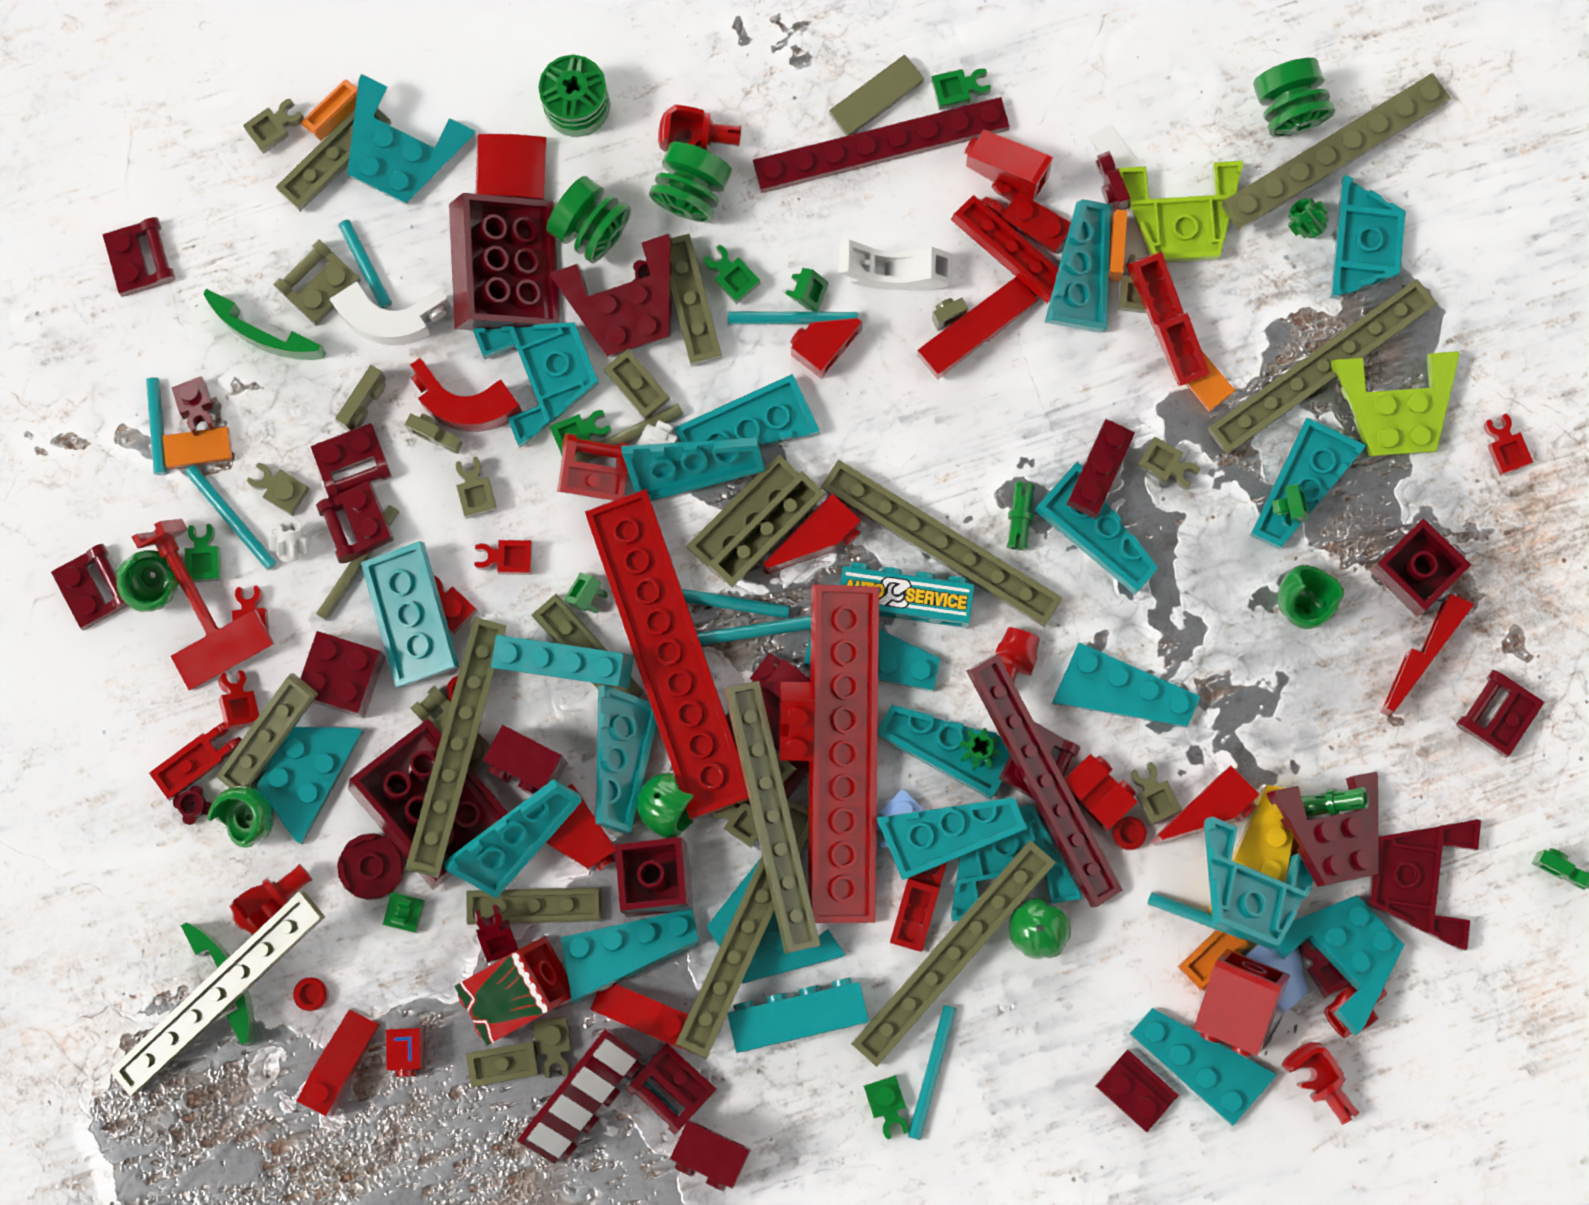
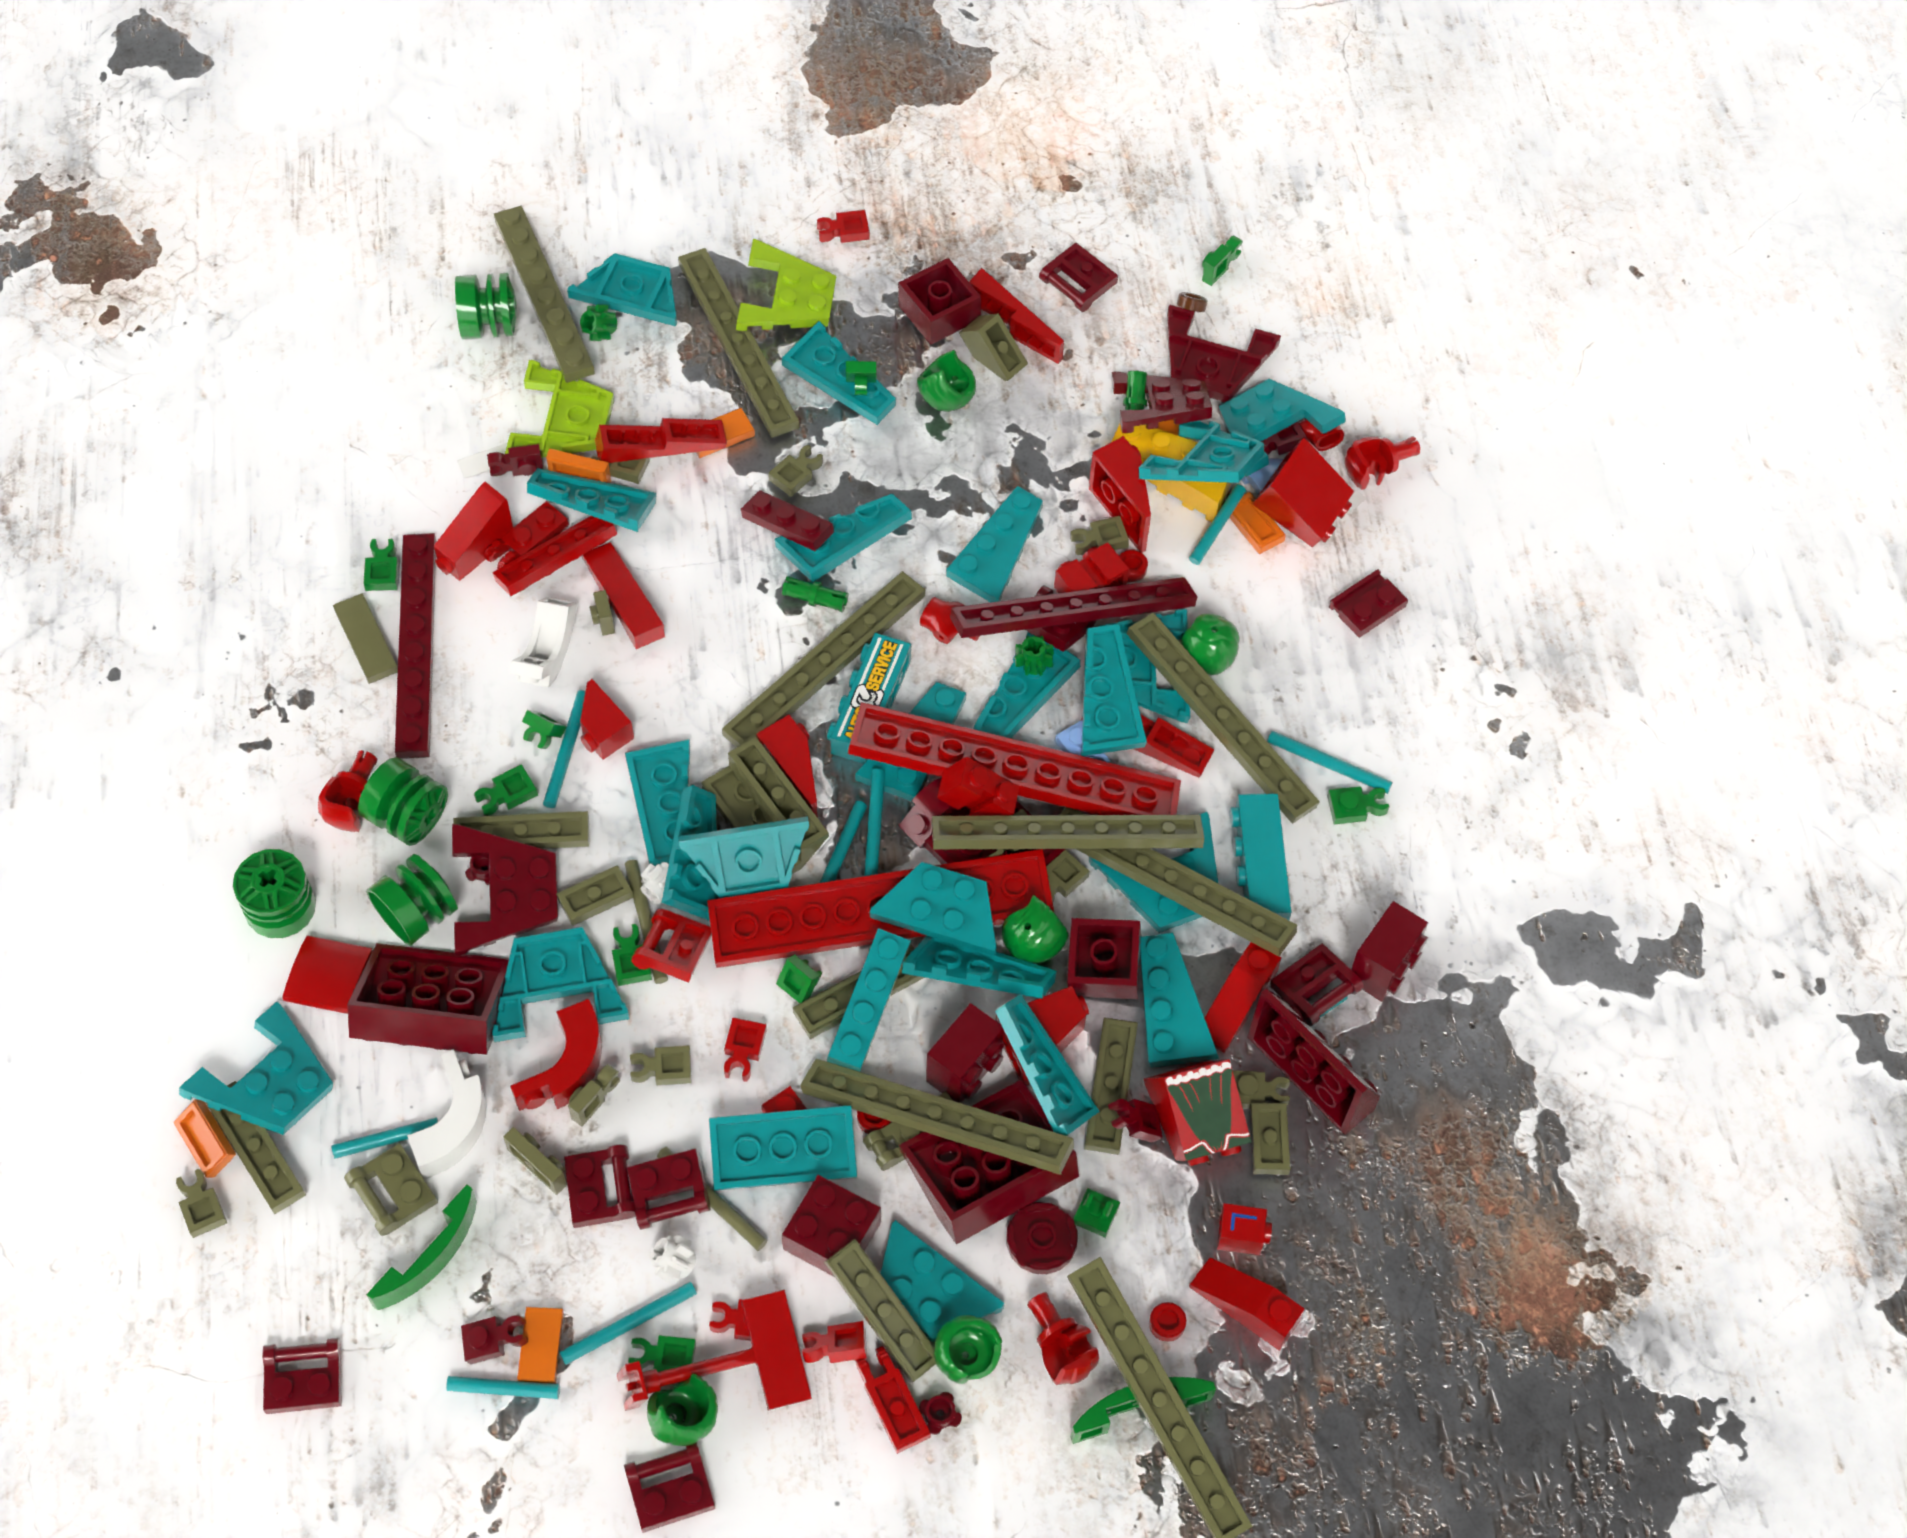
camera: 85 degrees left, 20 degrees down
olive plate [247,463,310,516] -> none
teal wing [1129,1008,1277,1126] -> none
none -> teal wing [678,816,809,898]
none -> teal wing [869,862,997,956]
none -> olive slope [959,313,1028,381]
none -> reddish brown tile [1177,292,1208,312]

